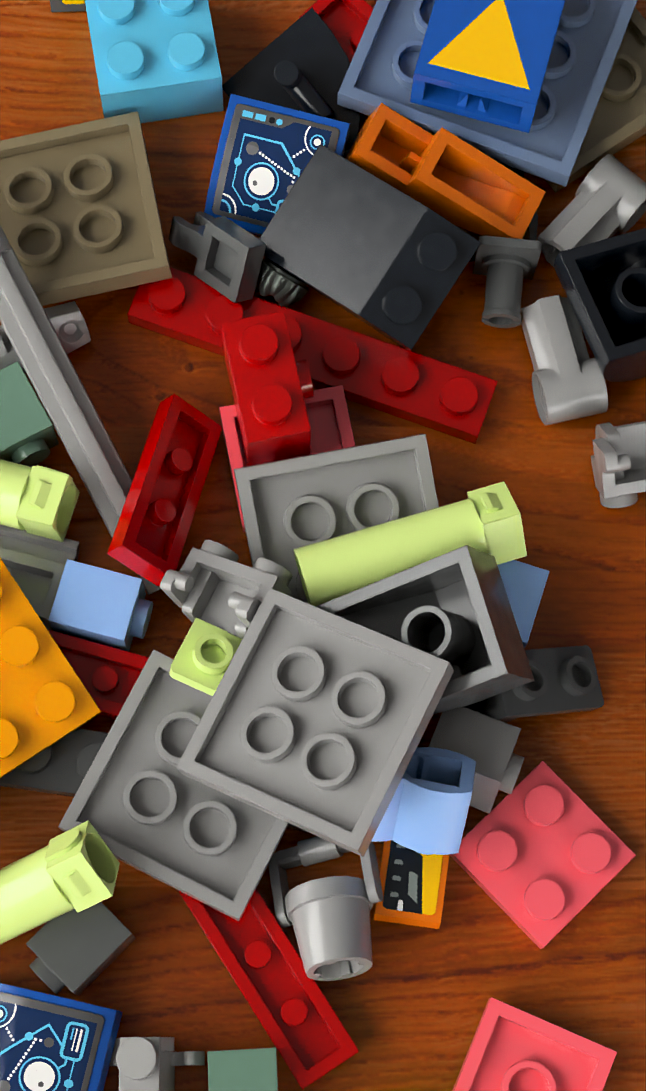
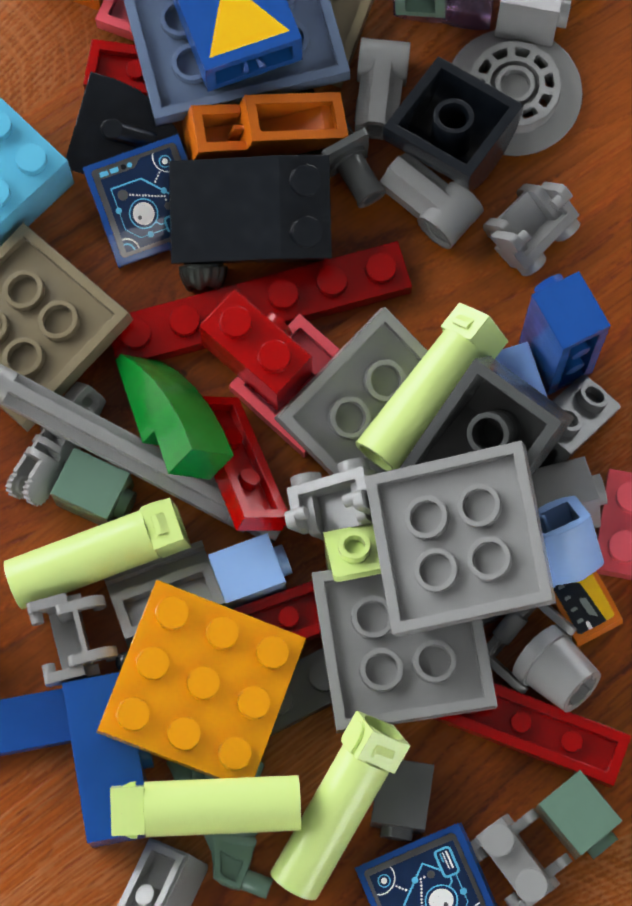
camera: 30 degrees left, 0 degrees up
dark grey plate [168,211,266,303] -> none
none -> green slope [115,354,234,480]
none -> blue brick [518,271,611,395]

